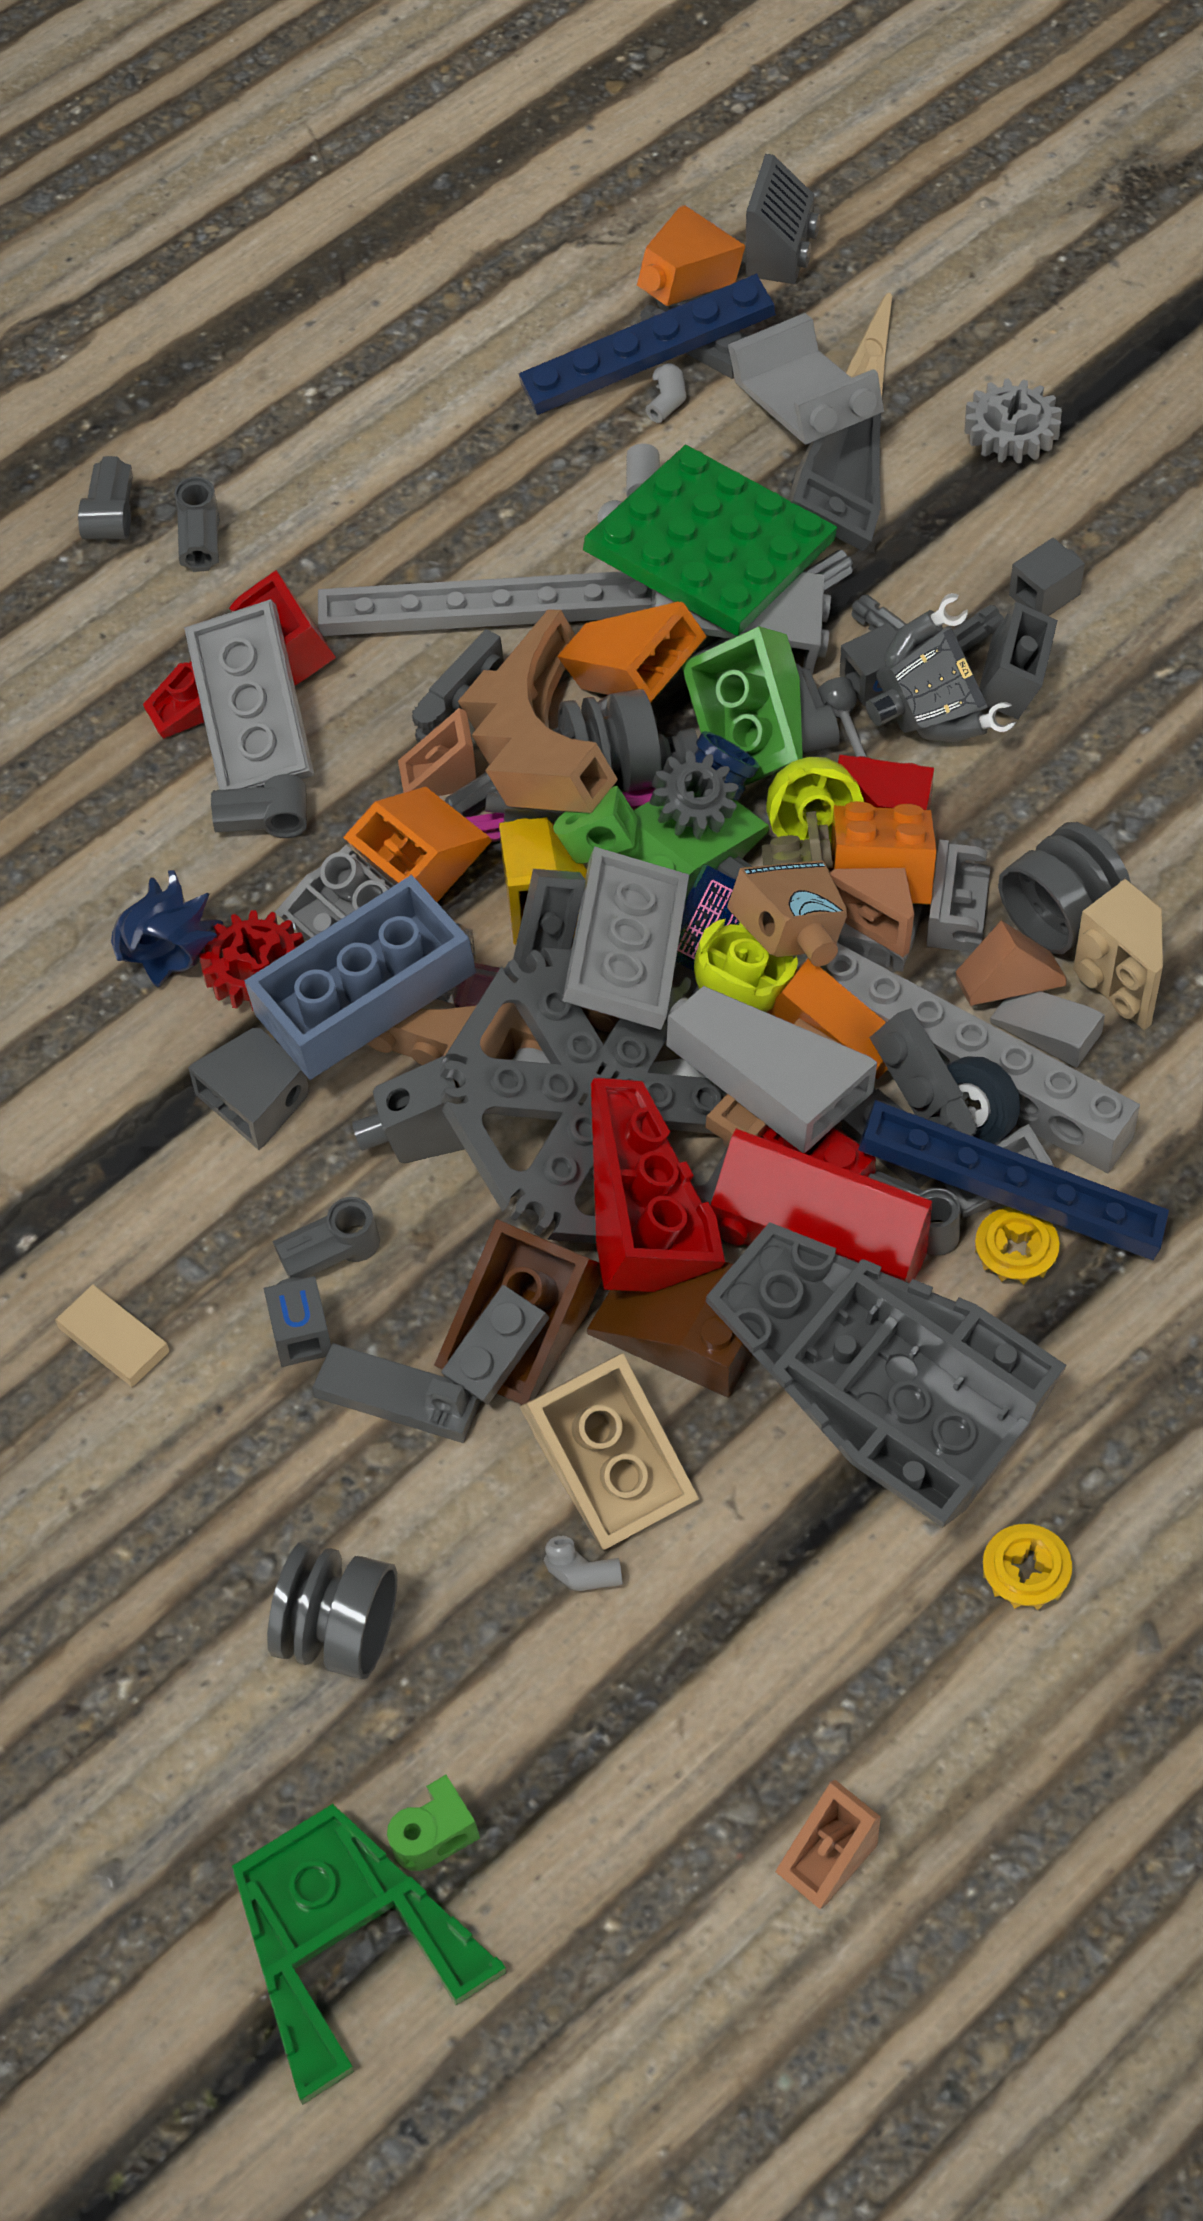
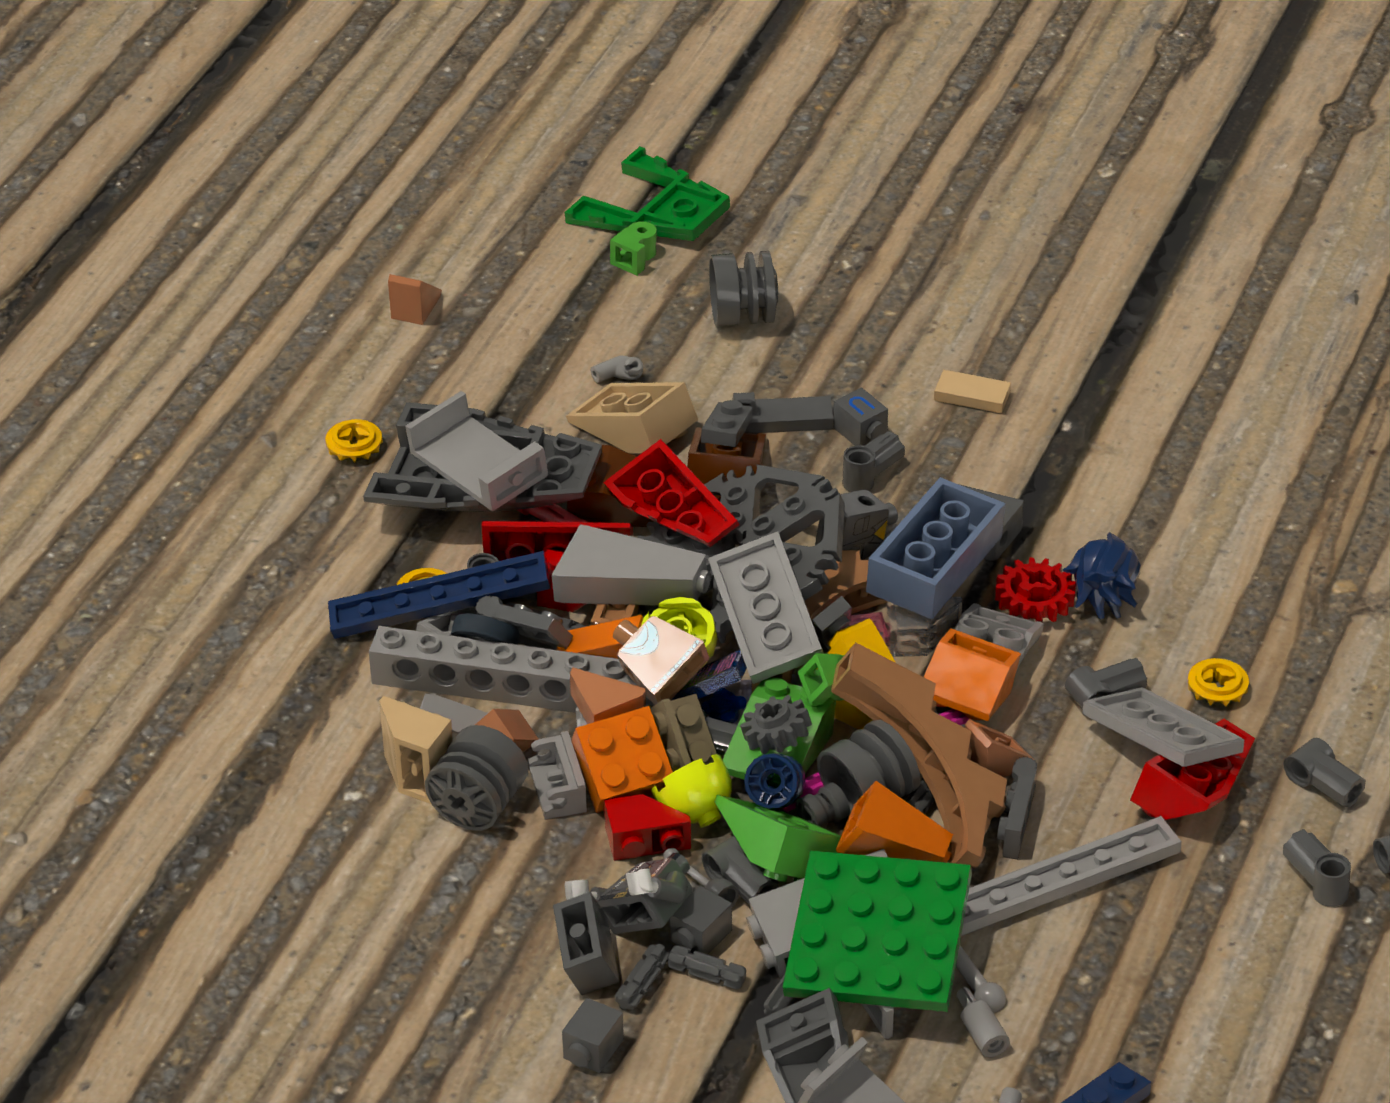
camera: 155 degrees right, 15 degrees down
none -> light grey panel [405,391,548,512]
none -> yellow gear [1188,658,1249,707]
none -> dark grey piece [1283,738,1366,808]

